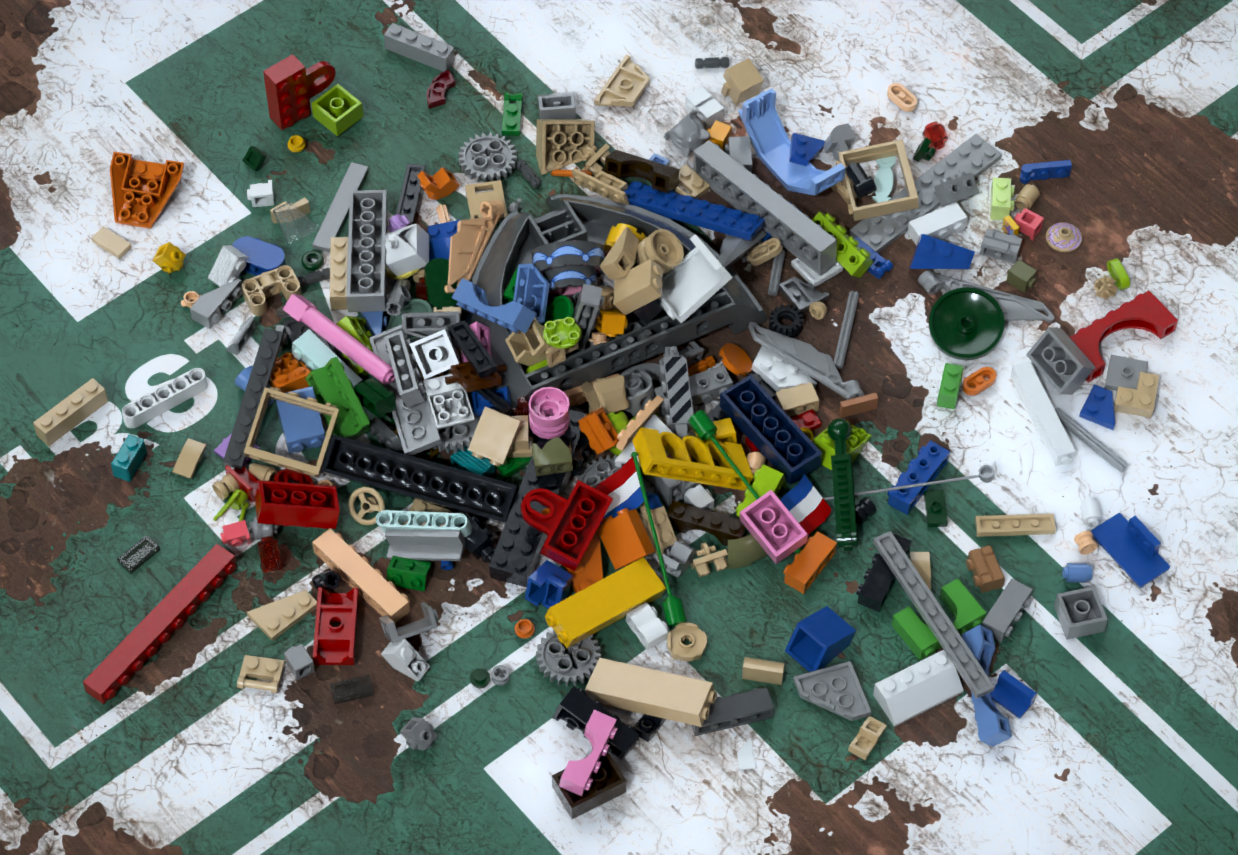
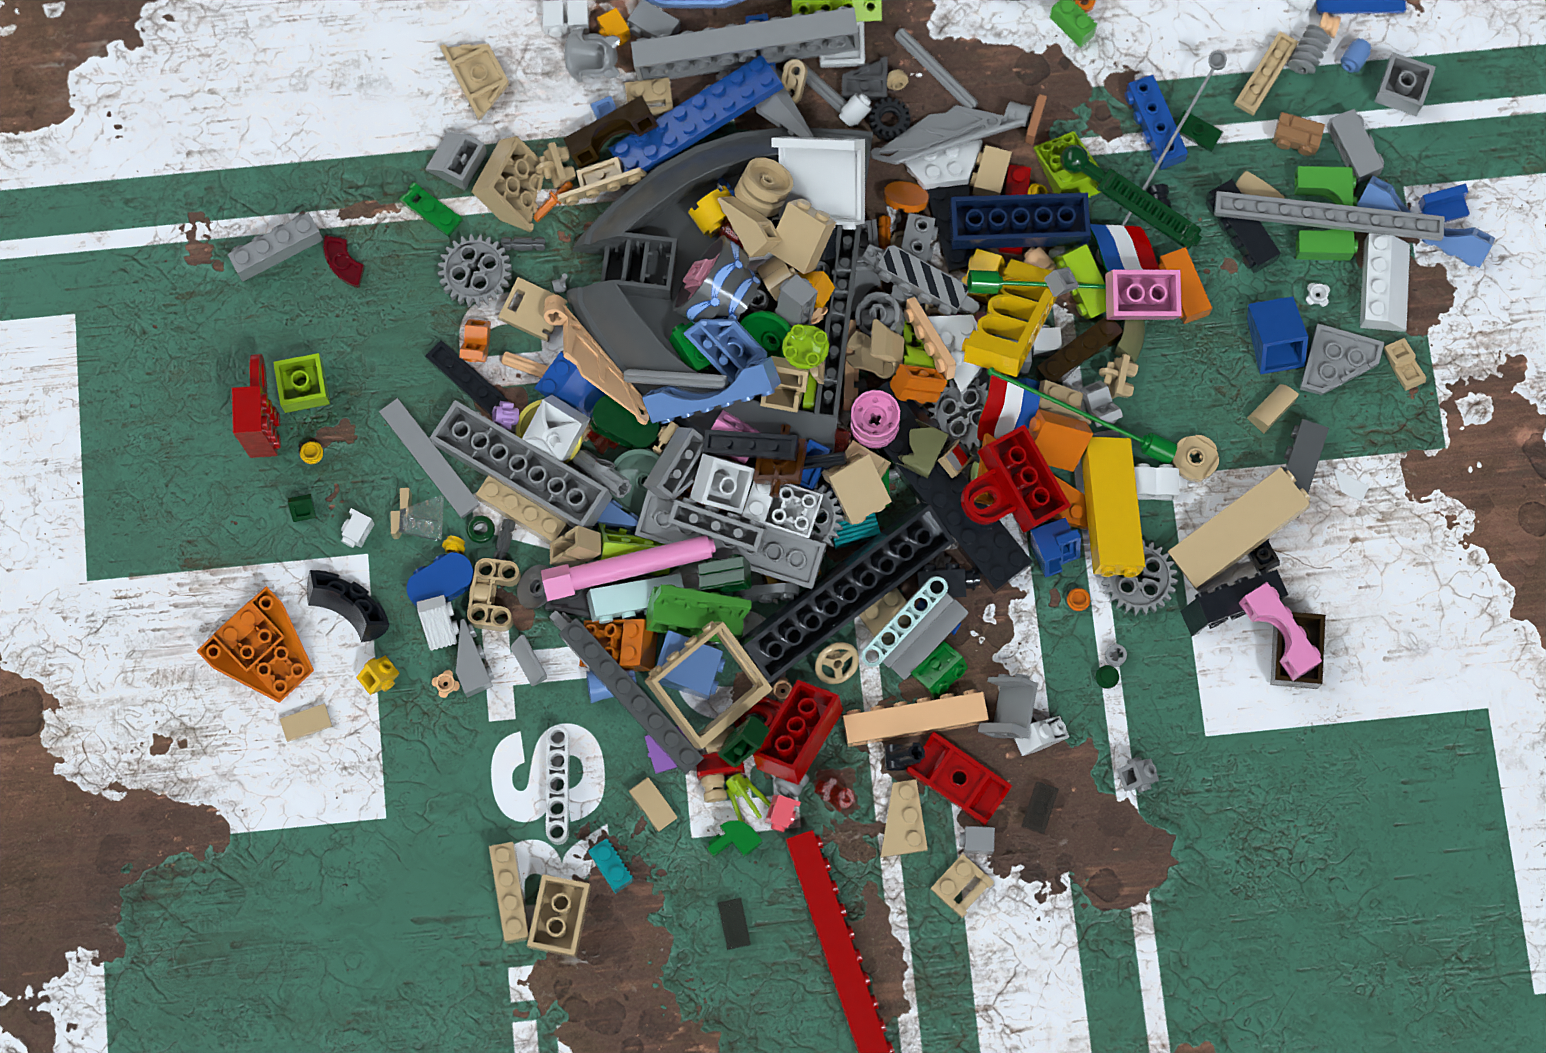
camera: 55 degrees left, 20 degrees up
none -> black brick [307,570,389,642]
none -> yellow plate [442,536,465,554]
none -> tan brick [527,874,591,958]
none -> tan piece [550,525,602,568]
none -> light grey axle [623,369,729,389]
none -> green brick [707,820,762,859]
none -> dark green brick [718,716,770,768]
none -> white brick [839,93,872,127]
none -> slope [938,439,973,478]
none -> light grey slope [1044,267,1079,297]
none -> light grey piece [1288,24,1331,75]
none -> white plate [1306,283,1330,307]

